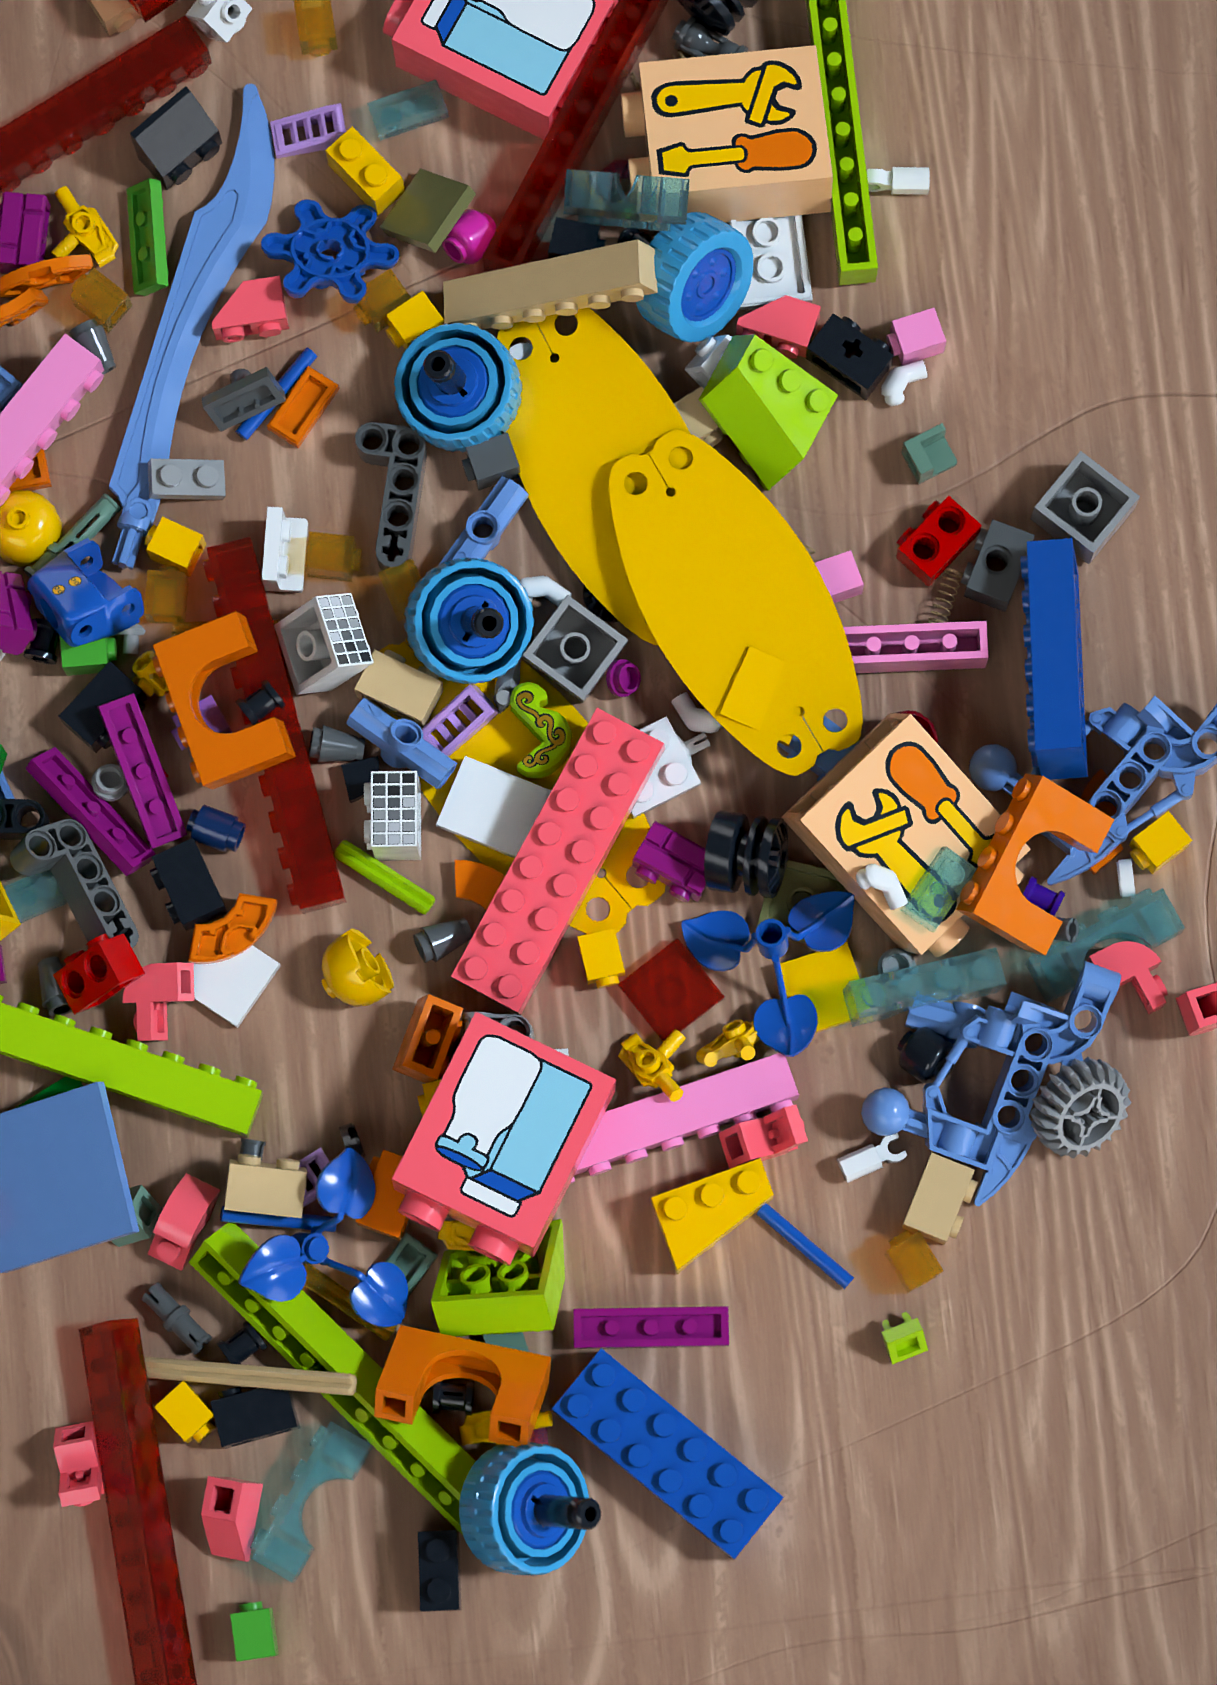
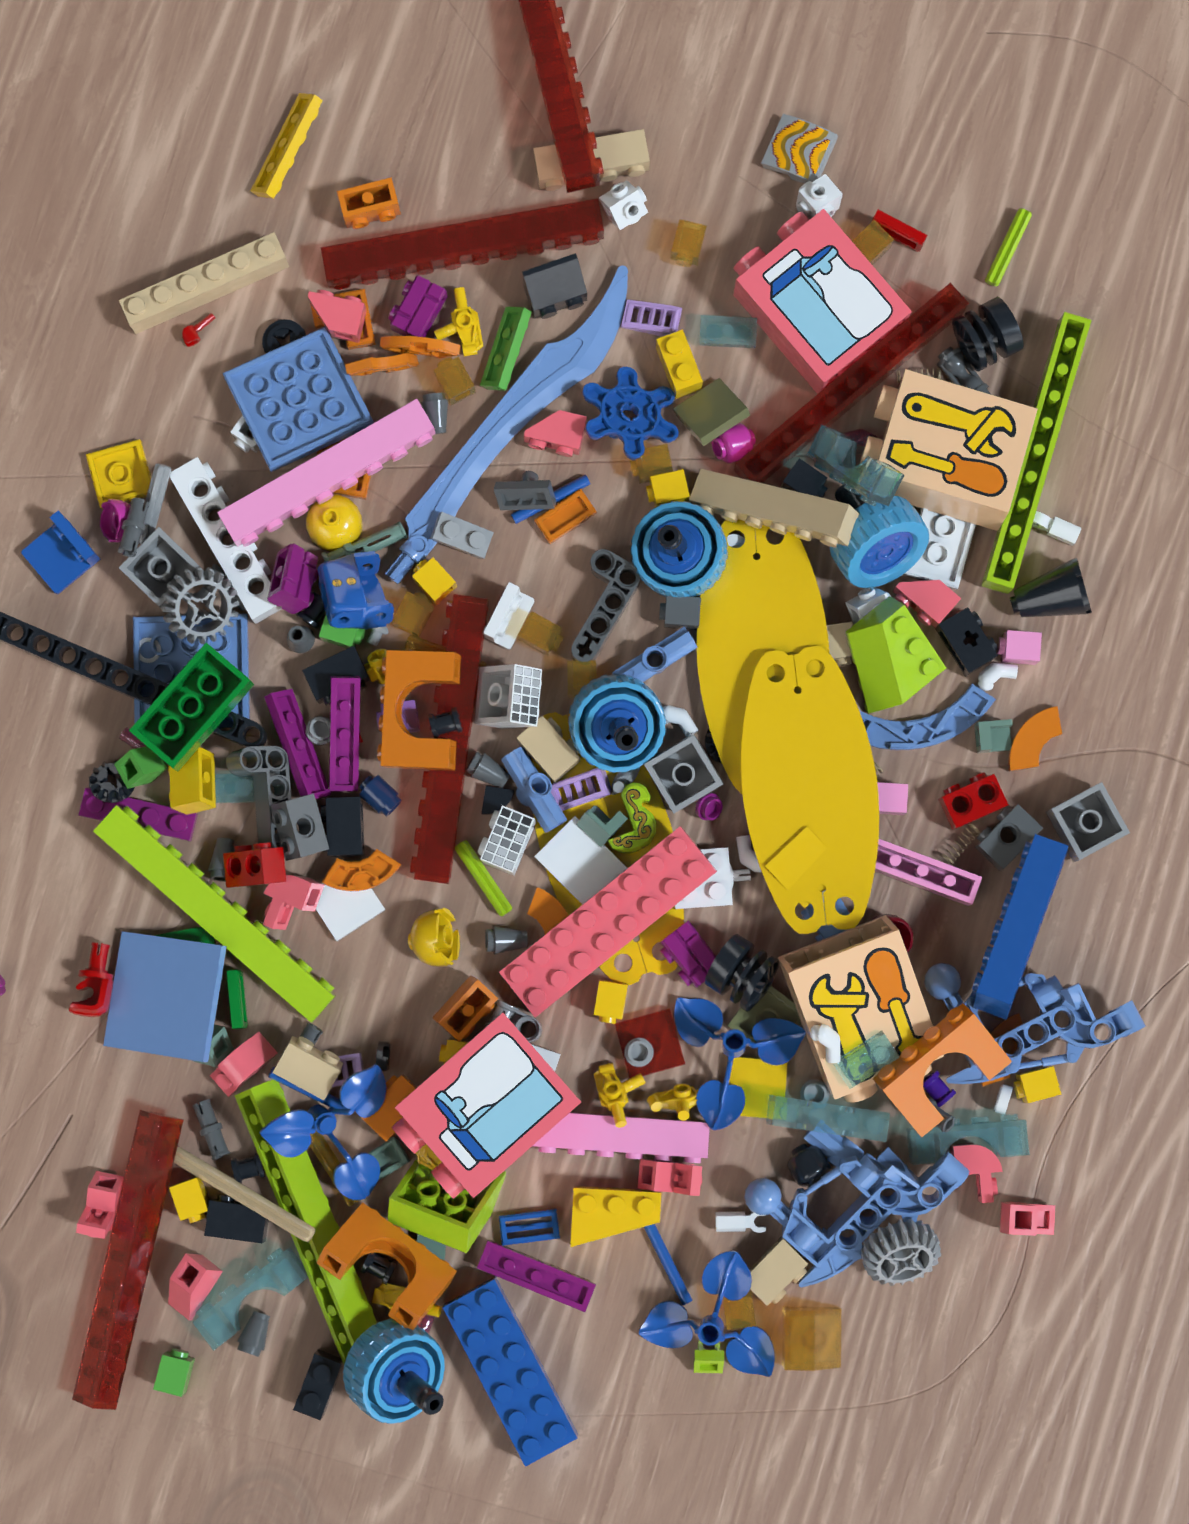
camera: 20 degrees right, 5 degrees up
none -> green tile [227,970,248,1029]
none -> dark grey cone [237,1311,270,1357]
none -> dark grey brick [271,793,329,861]
none -> dark grey cone [287,625,315,653]
none -> blue tile [499,1209,560,1246]
none -> sand green panel [576,806,628,848]
none -> light grey plate [624,1038,654,1067]
none -> blue plant [639,1250,775,1377]
none -> clear yellow slope [782,1306,842,1371]
none -> medium blue tile [859,684,996,750]
none -> orange tile [1008,706,1062,772]
none -> black cone [1010,558,1092,618]

